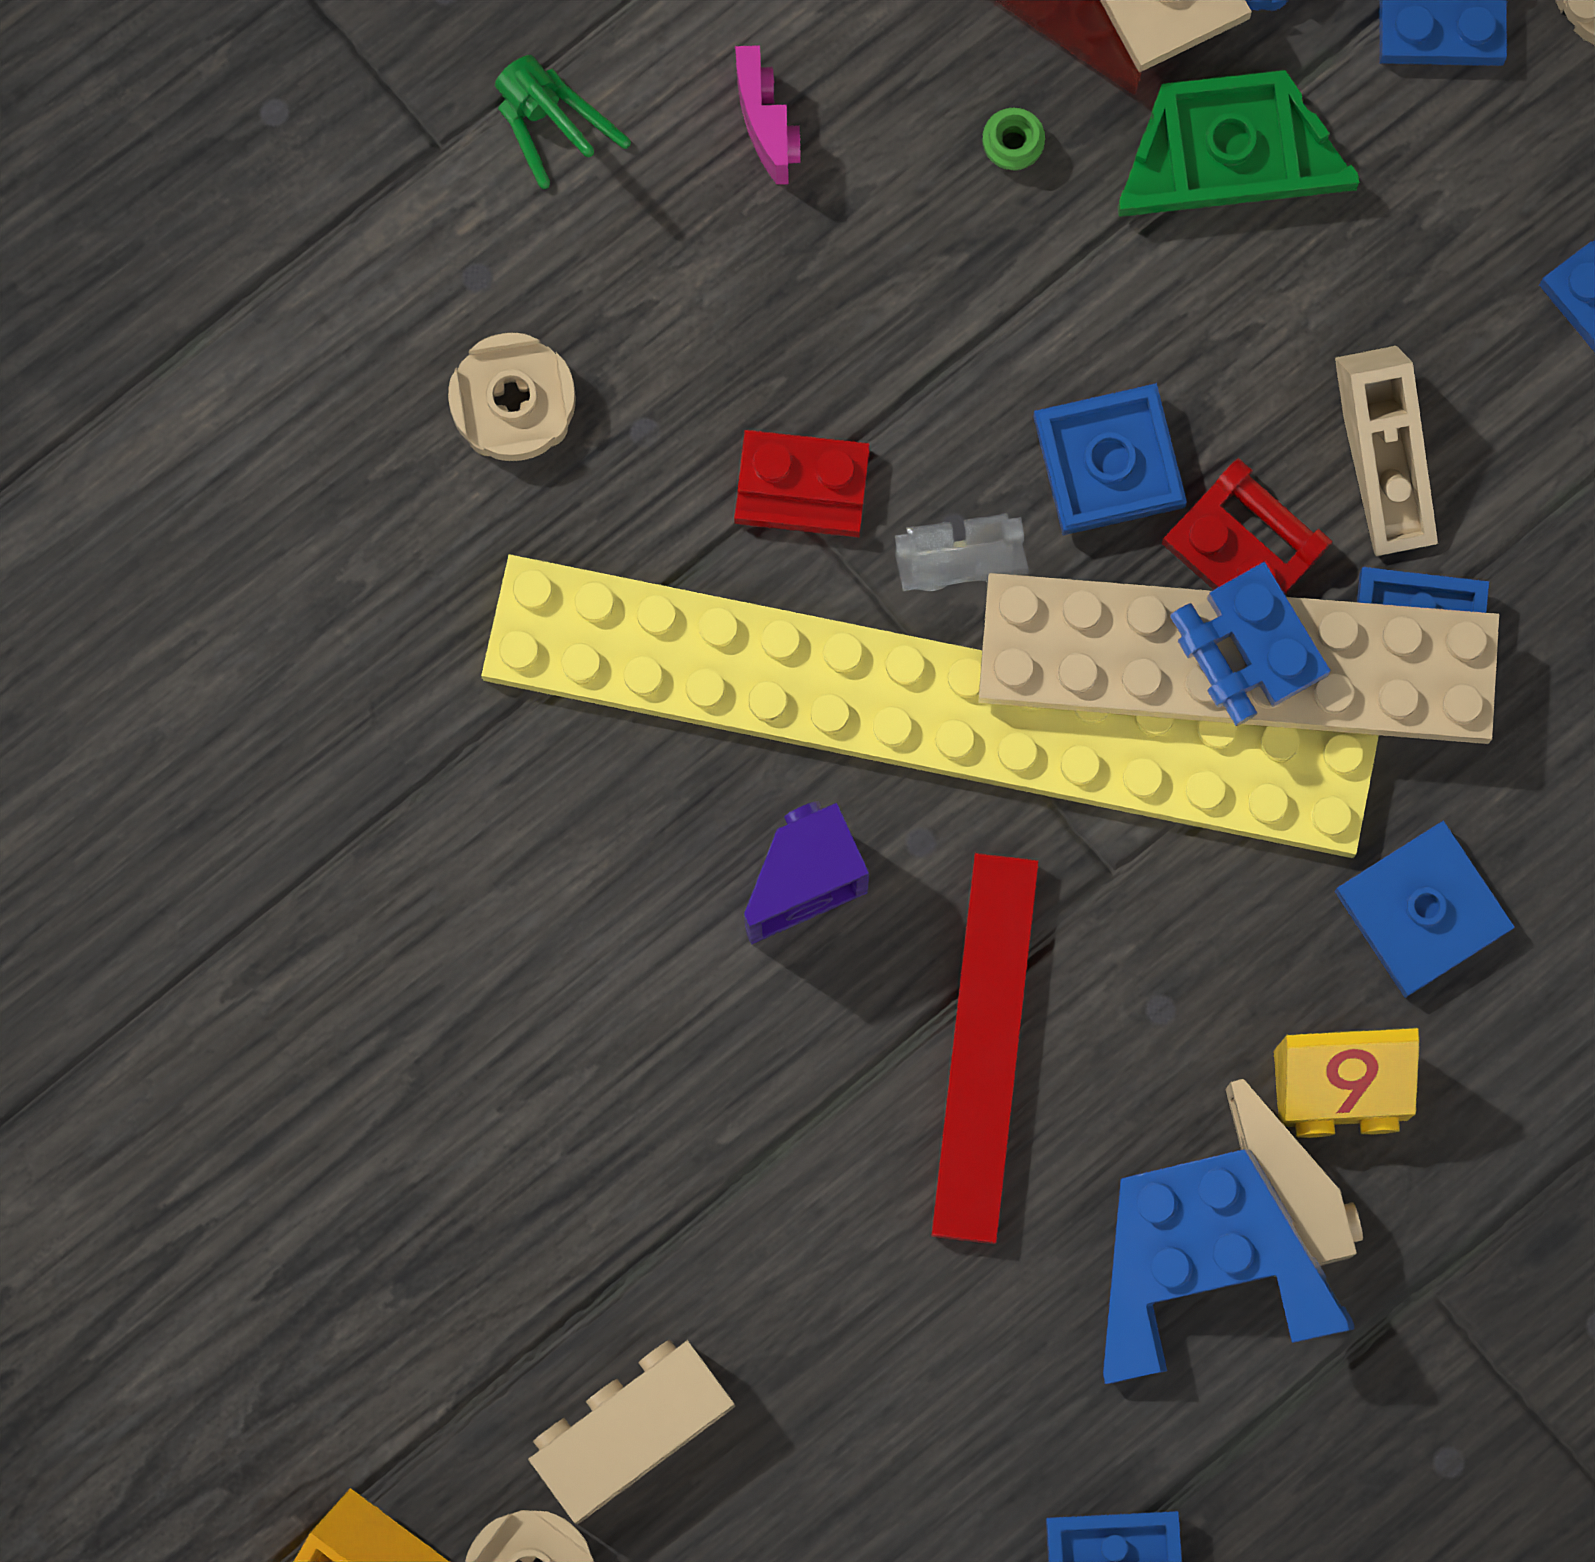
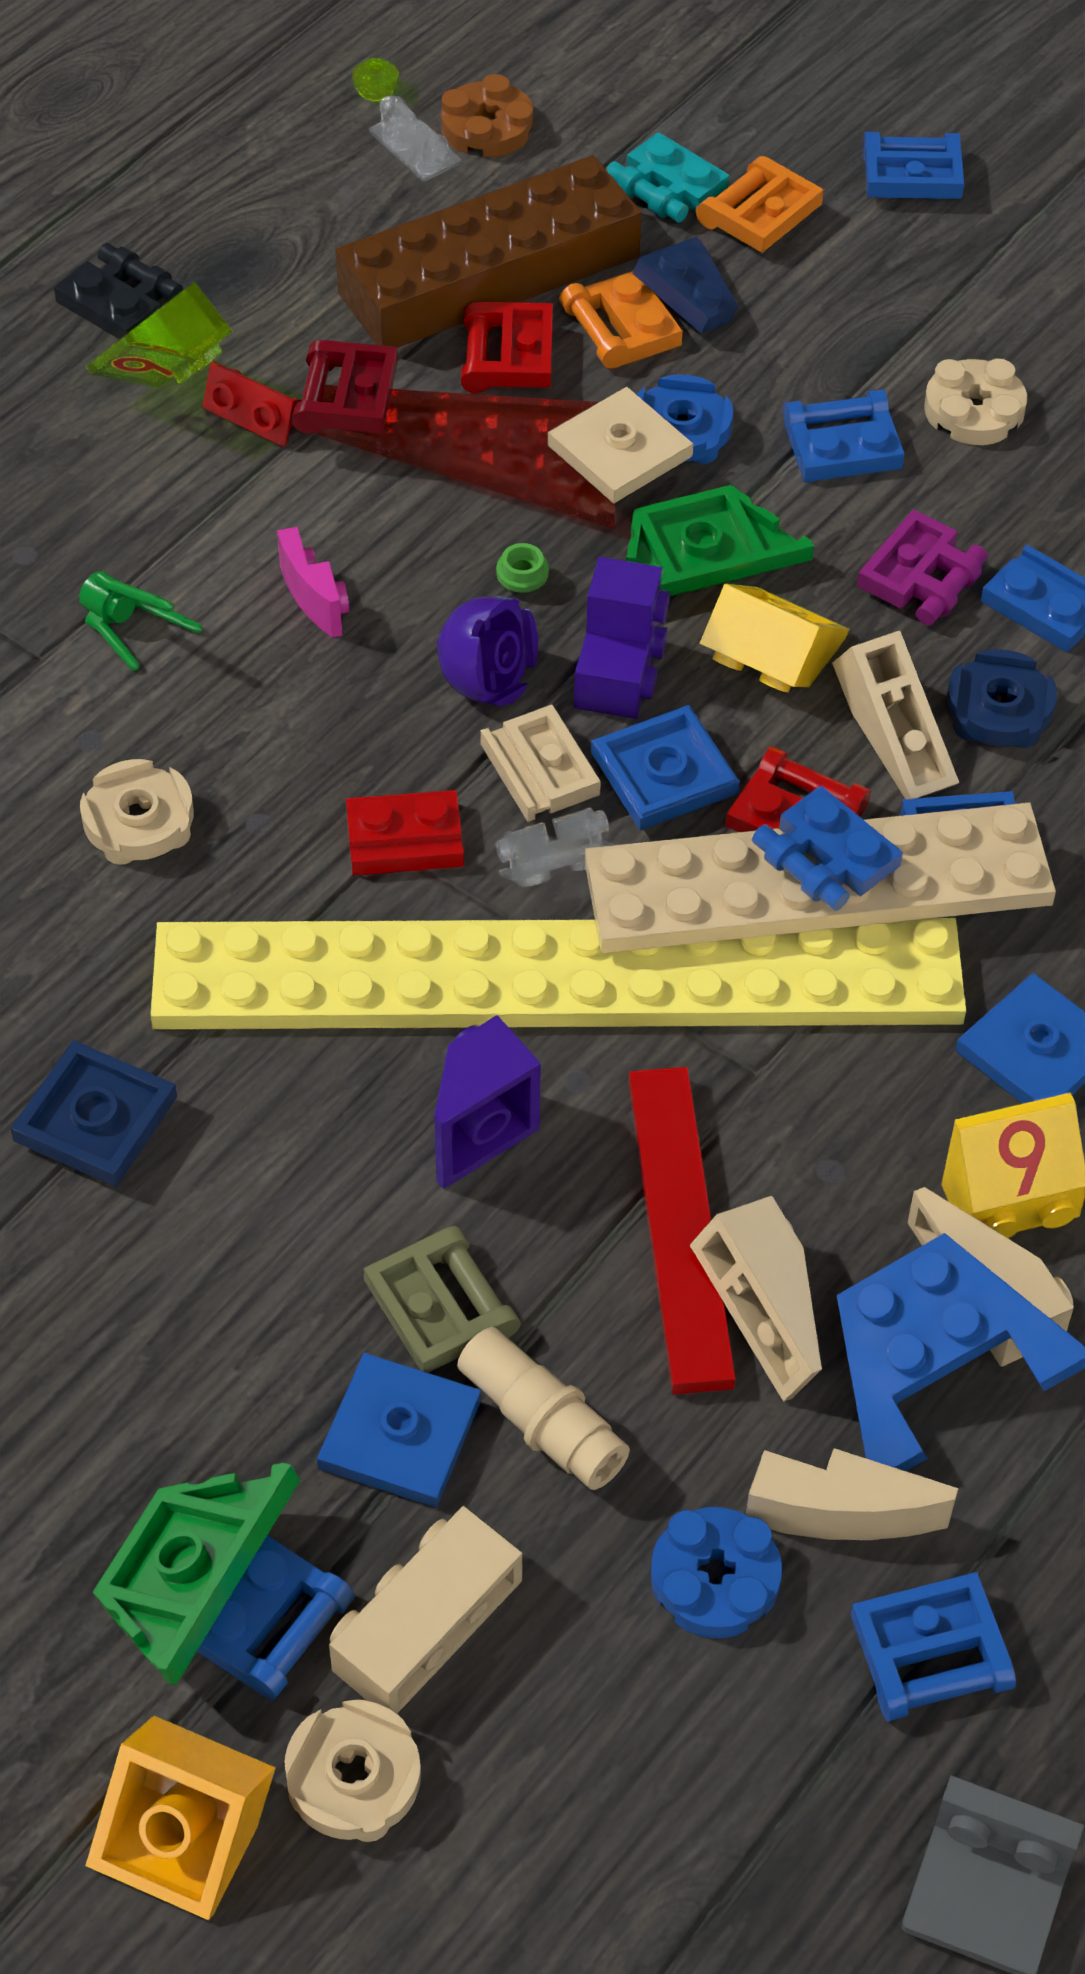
camera: 15 degrees left, 25 degrees down
none -> dark blue plate [10,1040,177,1187]
none -> green wing [93,1463,300,1685]
none -> blue plate [197,1535,355,1700]
none -> blue plate [317,1353,481,1508]
none -> olive plate [363,1226,521,1373]
none -> dark purple cylinder [437,596,538,706]
none -> tan piece [457,1327,630,1490]
none -> tan plate [481,705,601,822]
none -> dark purple brick [574,557,670,719]
none -> blue plate [651,1507,782,1638]
none -> tan slope [690,1196,822,1402]
none -> yellow slope [700,584,849,693]
none -> tan slope [746,1448,958,1540]
none -> magenta plate [857,509,988,625]
none -> dark blue plate [946,649,1057,748]

